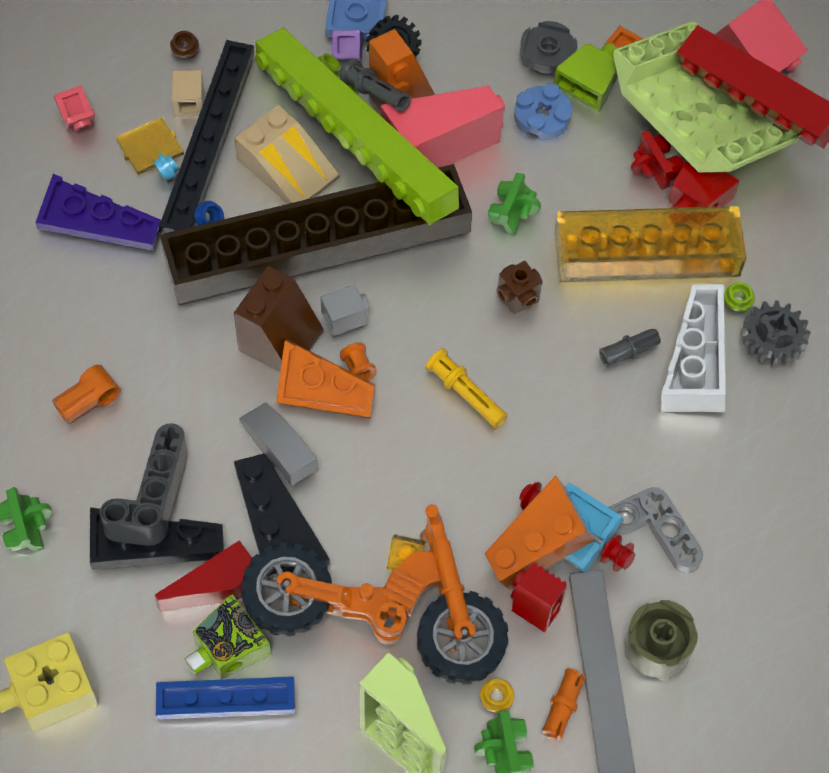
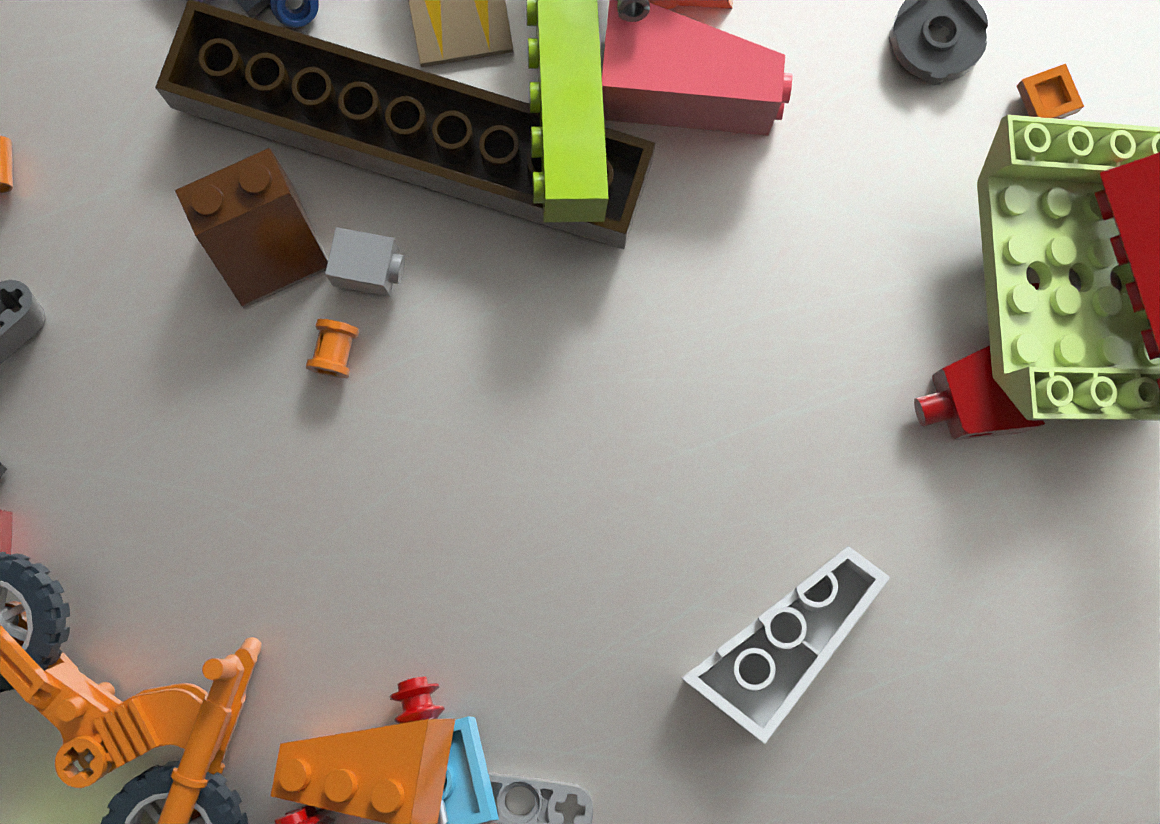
camera: 35 degrees right, 20 degrees up
black wing [234,453,330,581] -> none
light grey slope [239,402,318,486] -> none
orange wing [276,339,376,418] -> none
clear yellow plate [386,534,426,570] -> none
yellow pin [425,348,508,429] -> none
bright green hips [488,173,541,234] -> none
reddish brown brick [496,260,543,315] -> none
medium blue plate [514,84,573,140] -> none
lime torso [554,43,618,112] -> none
clear yellow brick [554,206,747,282] -> none
dark grey axle [599,329,661,367] -> none
red hips [630,130,684,190] -> none
lime plate [724,282,755,312] -> none
dark grey gear [741,300,811,366] -> none

